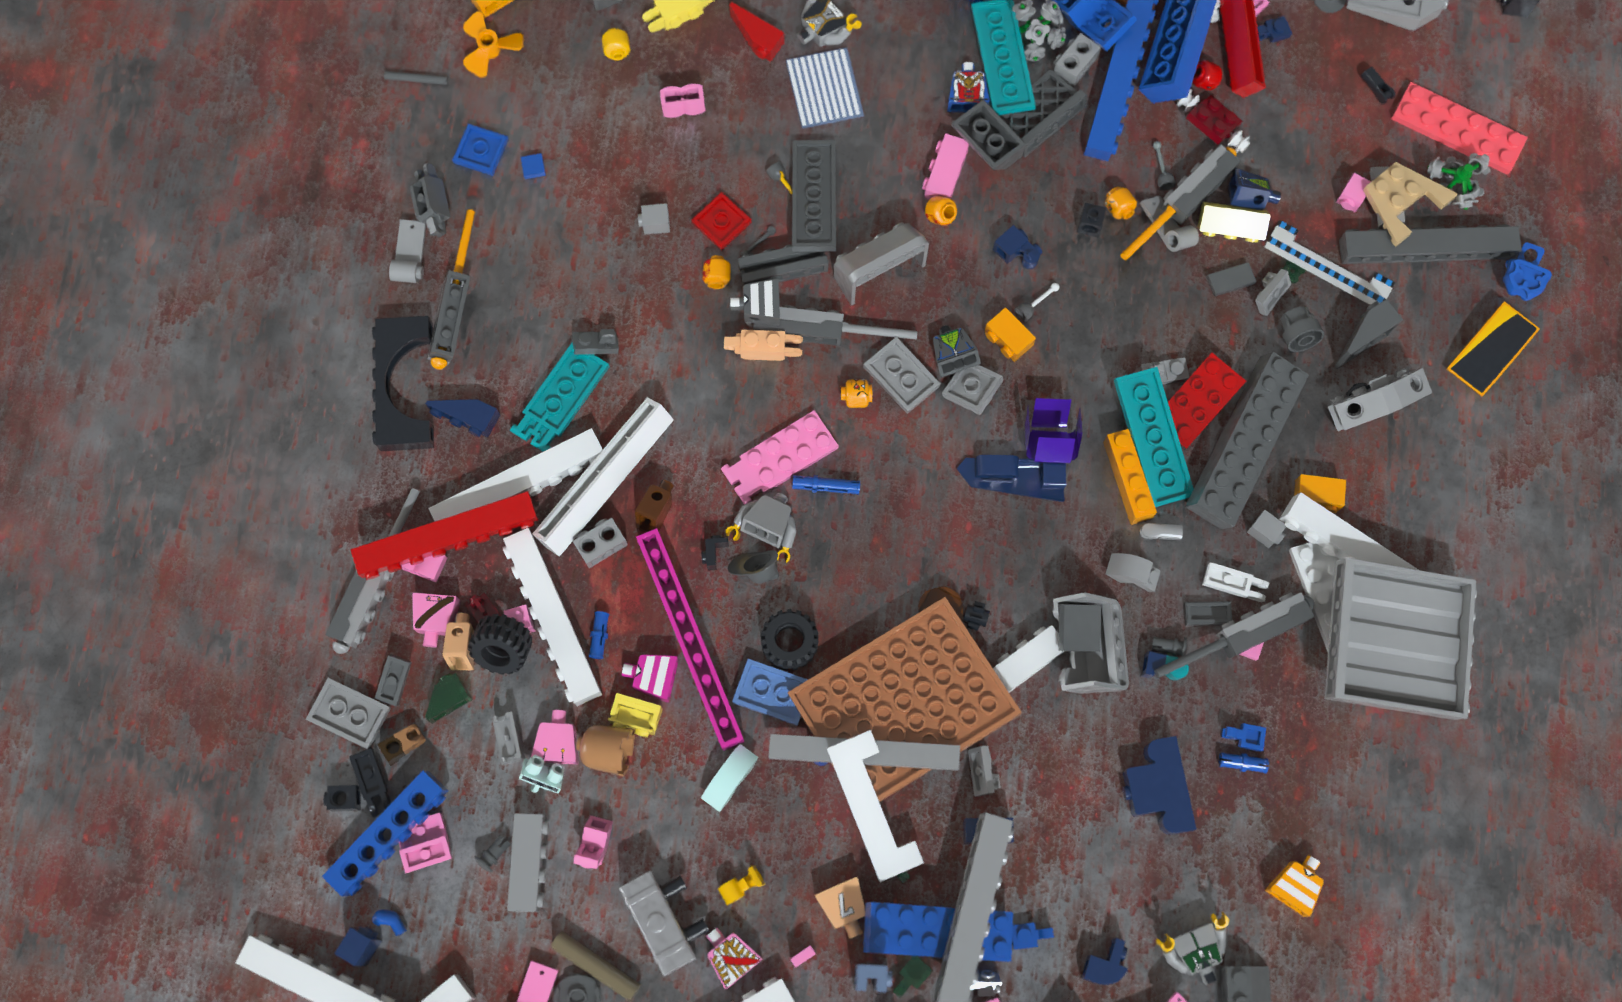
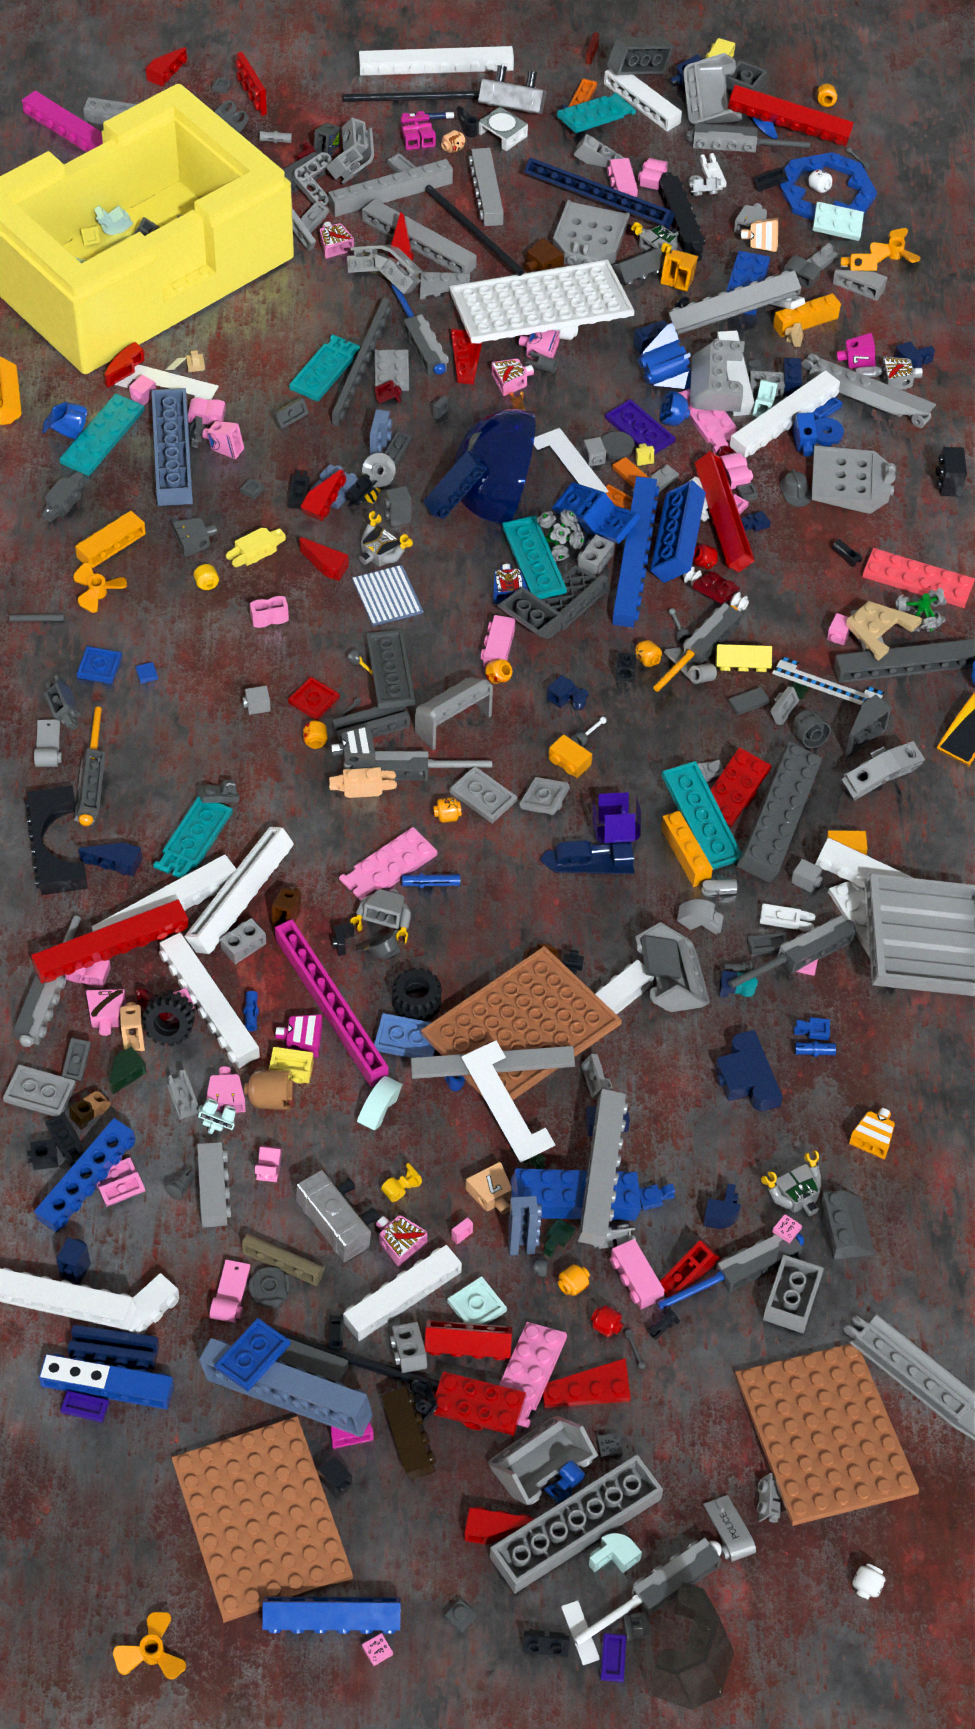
camera: 10 degrees left, 20 degrees down
blue arm [372,909,407,937] -> none
dark grey torso [933,325,981,378] -> none
dark blue torso [1227,168,1281,211] -> none

